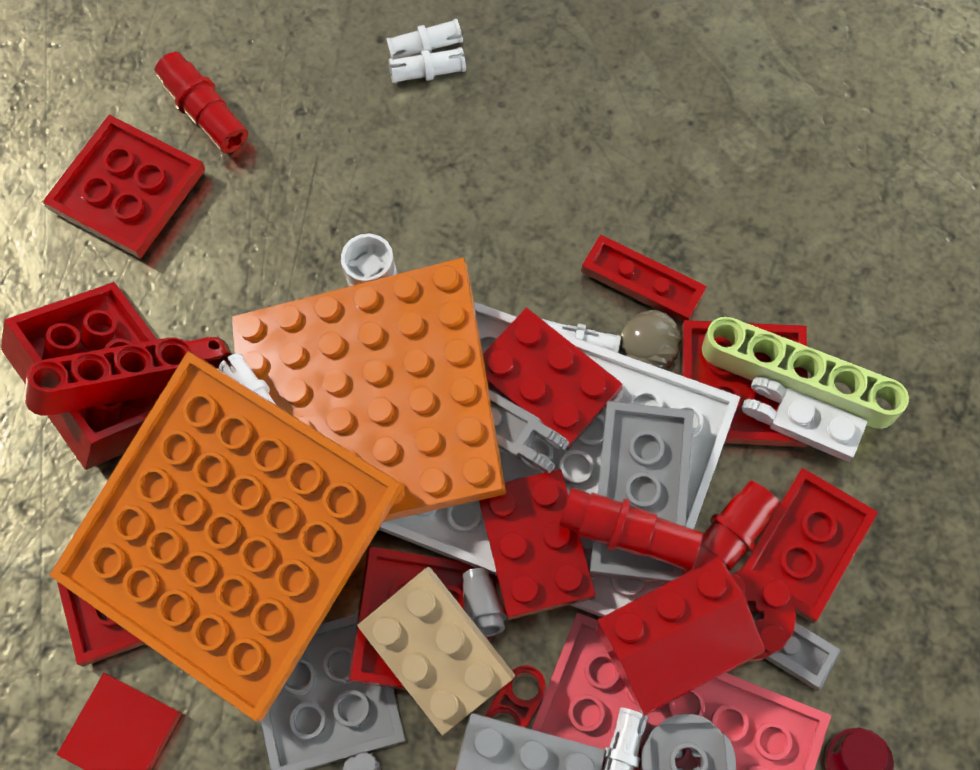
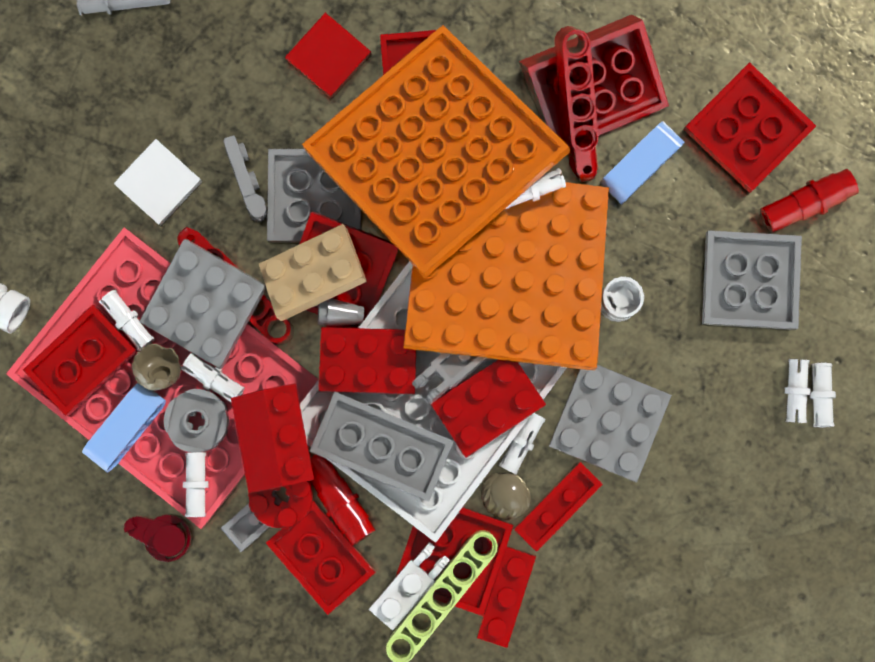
camera: 105 degrees right, 15 degrees up
red piece [559,488,703,571] -> none
none -> white pin [183,452,209,517]
none -> red plate [477,546,536,648]
none -> light grey plate [549,365,672,482]
none -> light blue beam [600,121,685,205]
none -> light grey plate [702,230,802,330]

